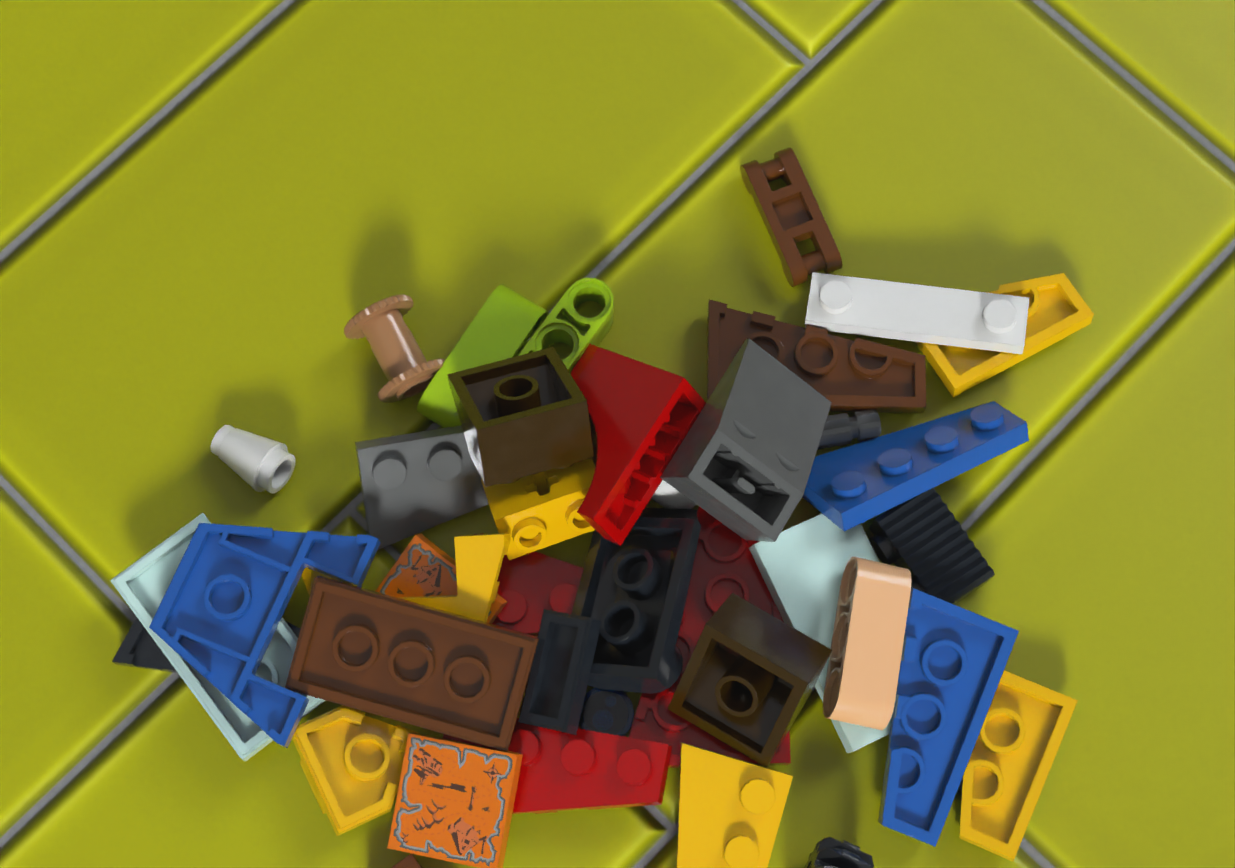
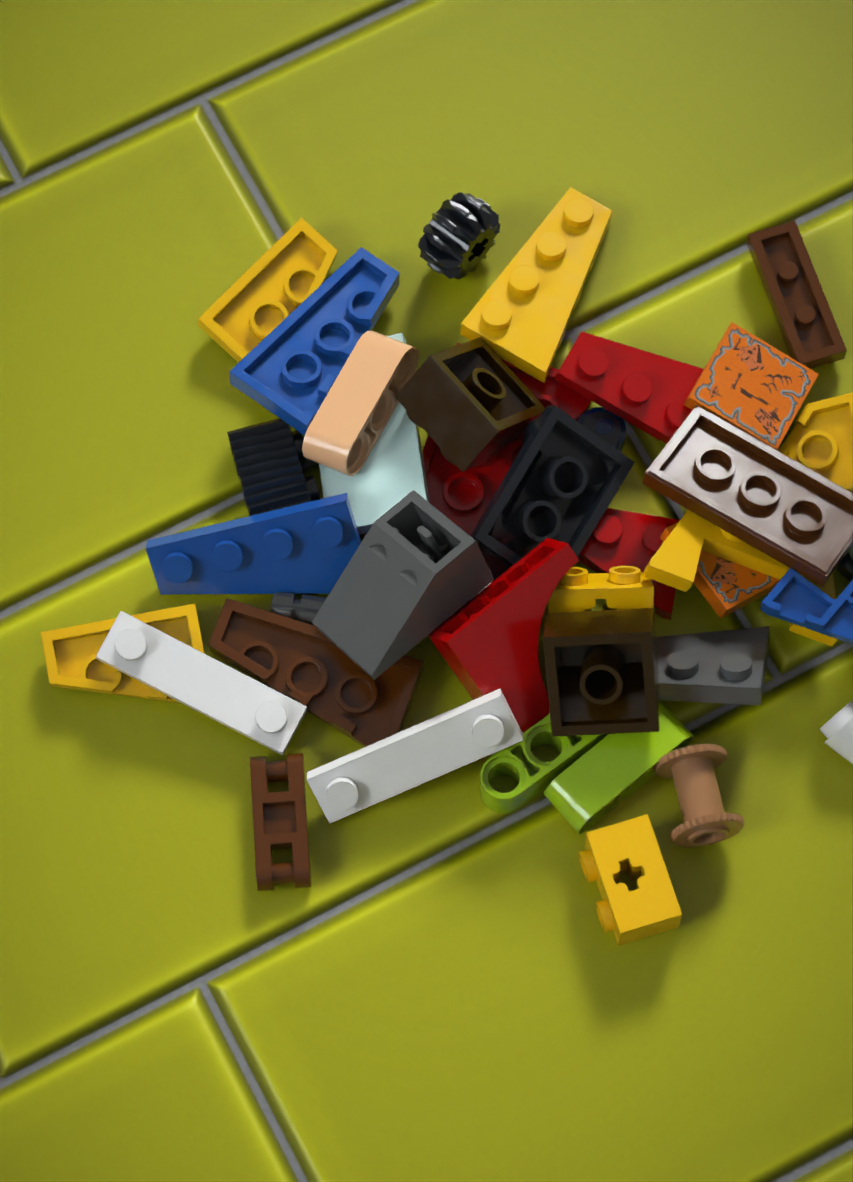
camera: 160 degrees left, 5 degrees down
black tile [518,609,602,735] -> none
none -> white plate [307,689,523,824]
none -> yellow brick [578,814,682,946]

